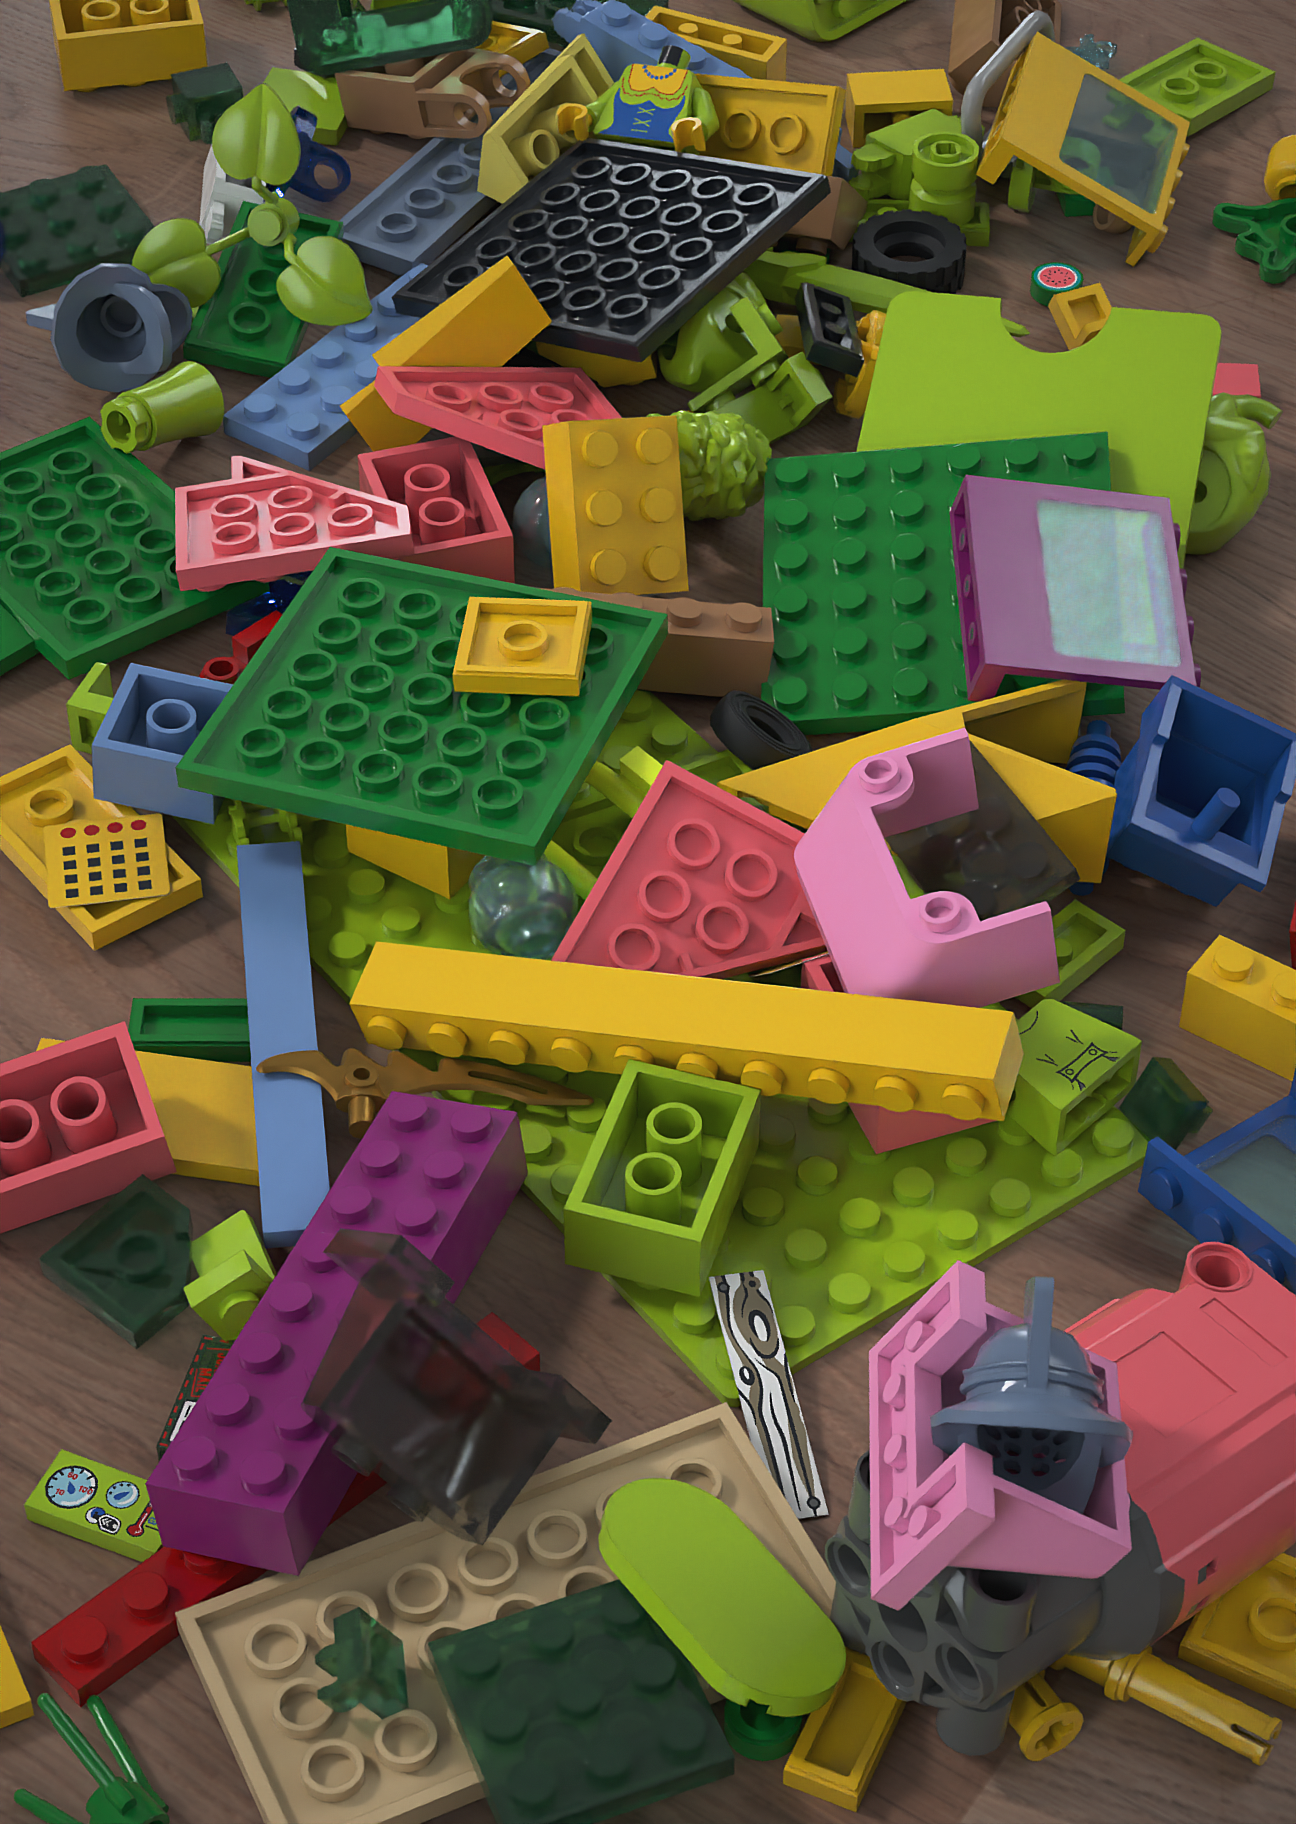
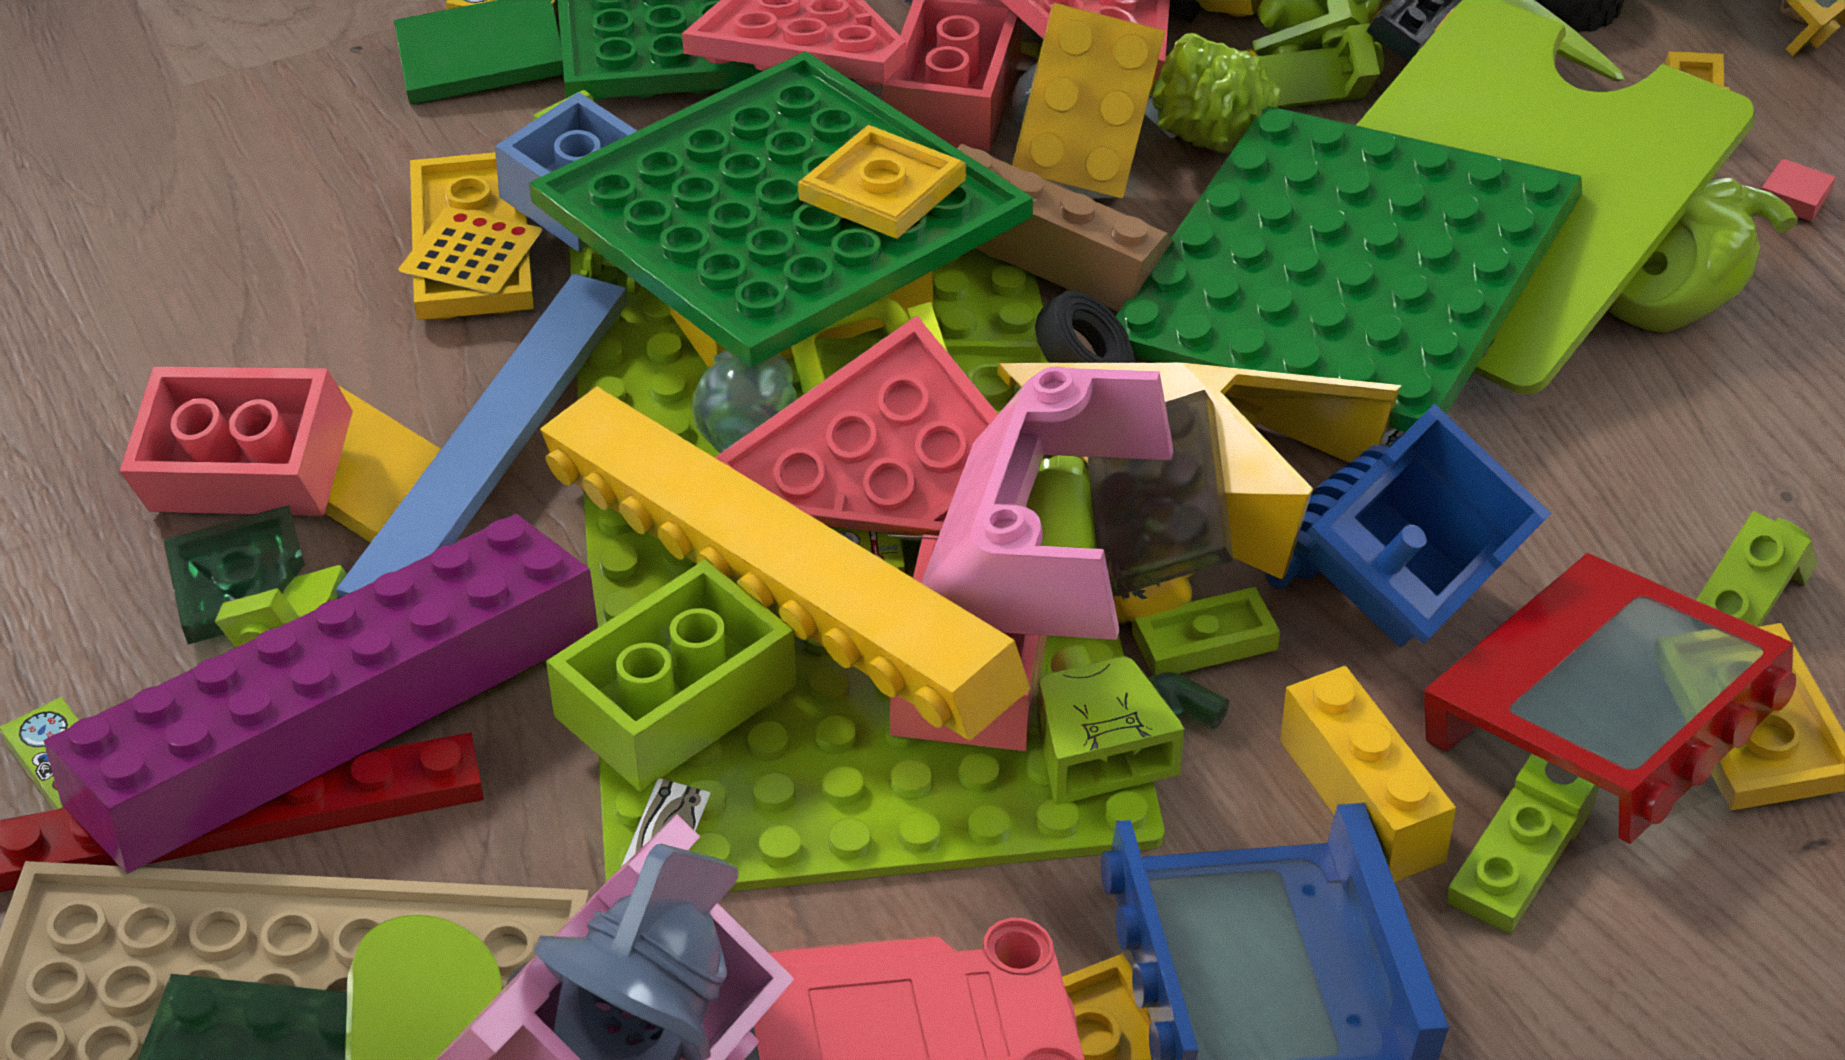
camera: 30 degrees right, 0 degrees up
green tile [128,998,251,1062] -> none
pearl gold piece [256,1048,594,1139] -> none
clear smoke windscreen [301,1228,612,1545] -> none
clear green tile [315,1607,409,1719] -> none
panel [949,475,1201,702] -> none
tile [1030,262,1083,307] -> none
clear green tile [1119,1057,1213,1150] -> none

